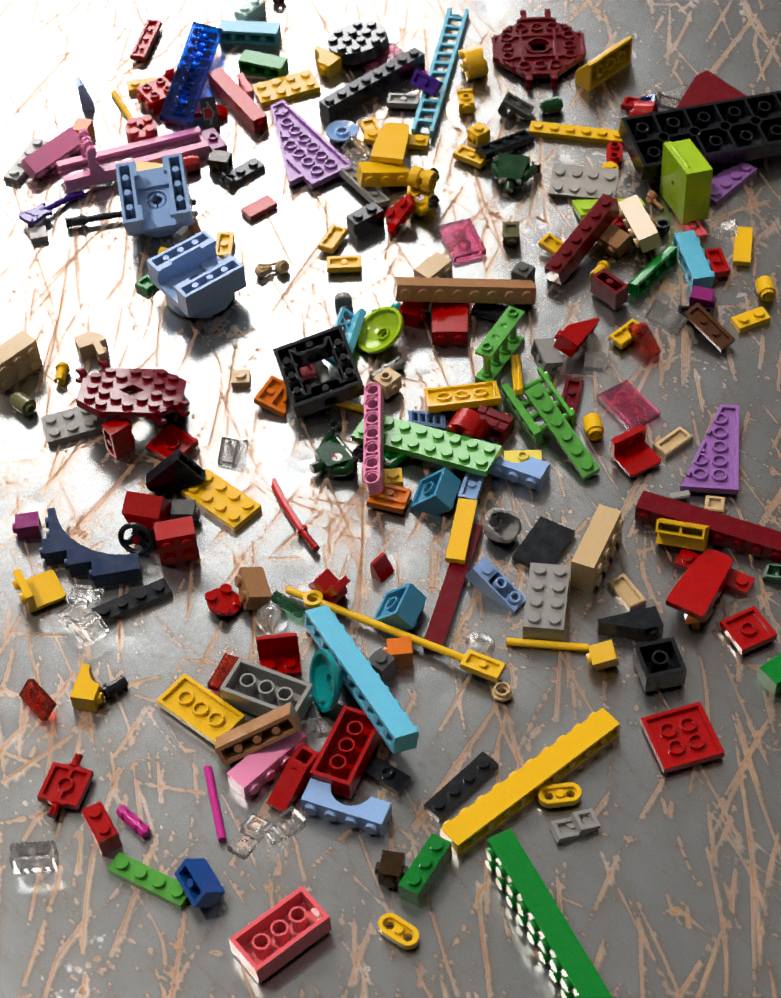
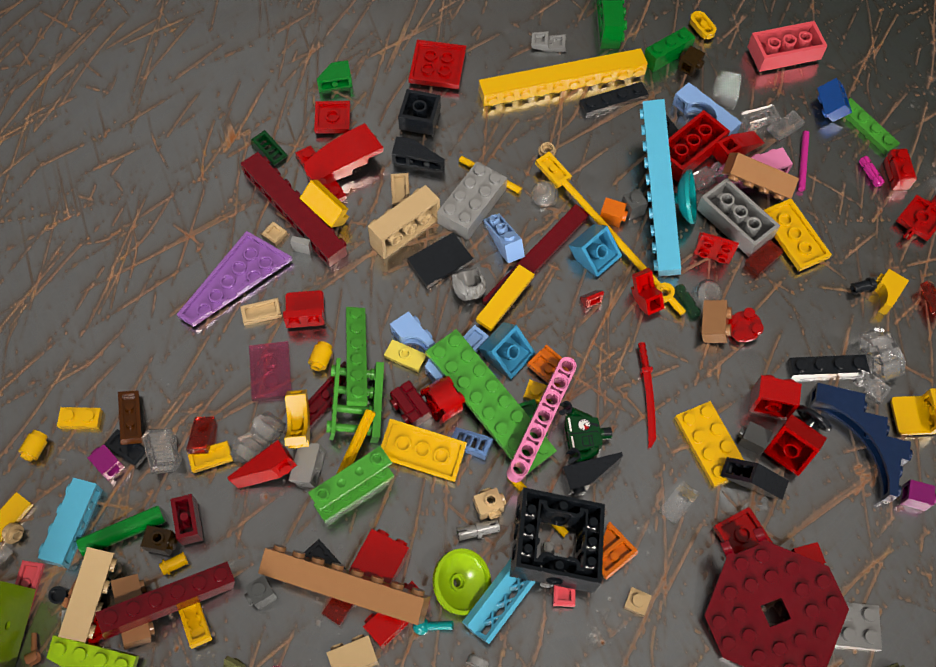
camera: 160 degrees left, 15 degrees up
yellow plate [538,782,582,808] -> none
yellow brick [586,639,620,671] -> none
red plate [705,247,731,278] -> none
none -> tan plate [2,523,24,544]
none -> dark brown brick [140,525,178,556]
none -> yellow arch [284,389,310,448]
none -> black slope [561,452,623,496]
none -> clear brick [712,71,742,110]

